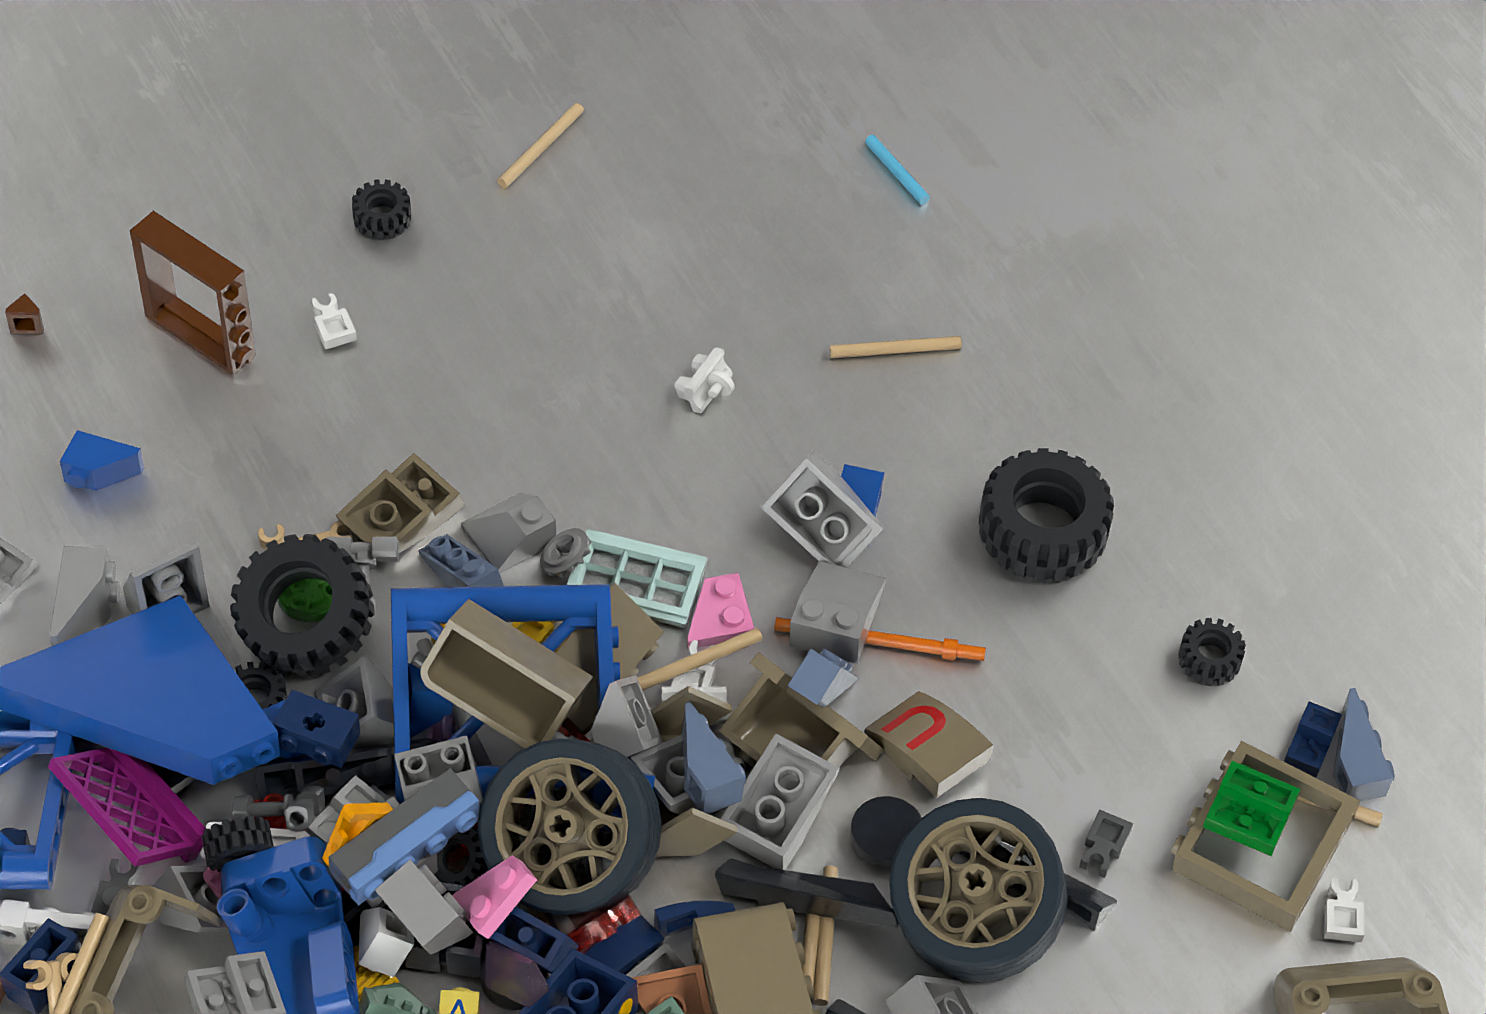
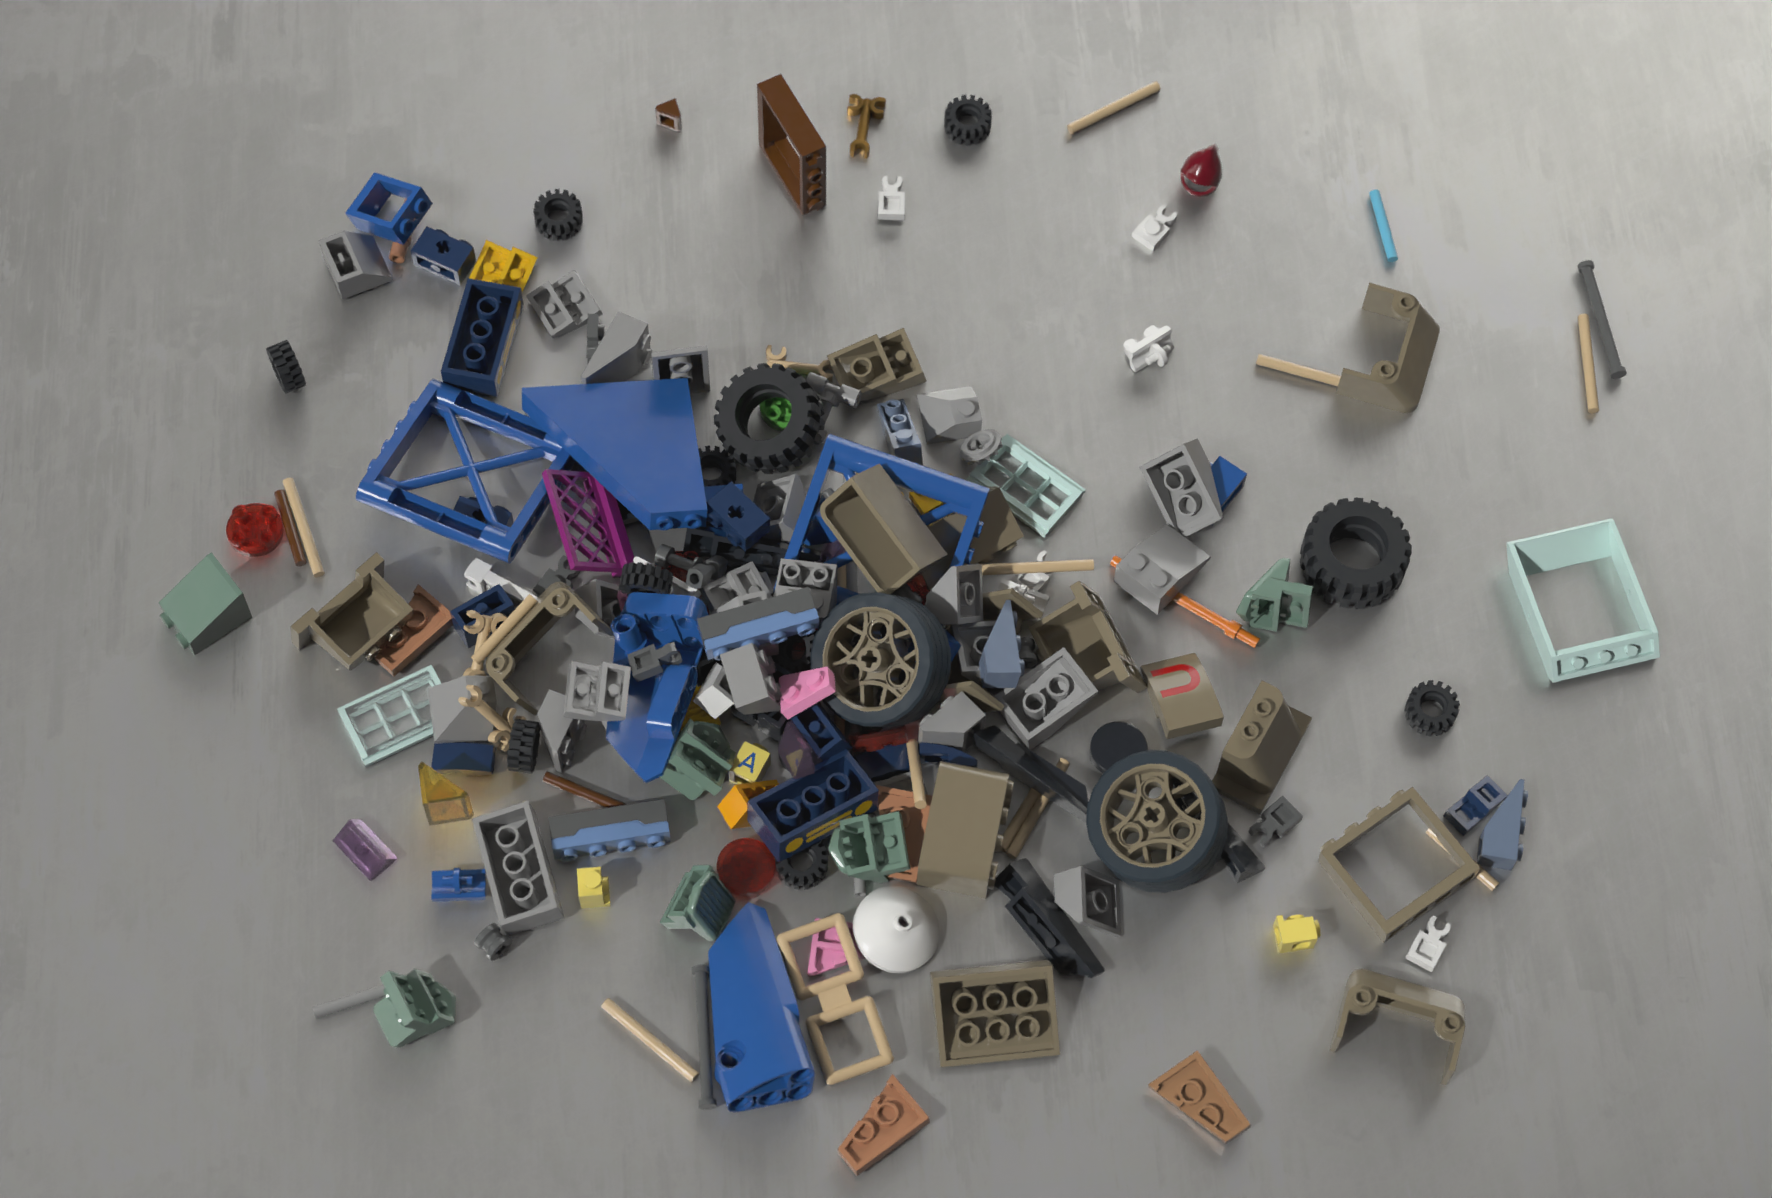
camera: 25 degrees right, 10 degrees up
blue slope [59,430,144,491] -> none
light orange wing [322,802,393,868] -> none
bright pink wing [687,573,754,649] -> none
sand blue slope [788,648,859,708] -> none
green slope [1202,760,1301,857] -> none
none -> dark grey plate [586,314,605,365]
none -> dark grey plate [627,642,683,682]
none -> pearl gold bar [847,94,886,158]
none -> tan bar [906,739,927,809]
none -> light grey slope [918,691,986,753]
none -> white plate [1132,204,1177,251]
none -> dark red piece [1180,143,1222,197]
none -> dark tan windscreen [1212,680,1312,815]
none -> sand green piece [1236,558,1313,632]
none -> light yellow brick [1273,915,1321,953]
none -> dark tan windscreen [1336,282,1440,413]
none -> light aqua window [1506,518,1660,683]
none -> dark grey bar [1577,260,1627,379]
none -> tan bar [1578,314,1599,413]

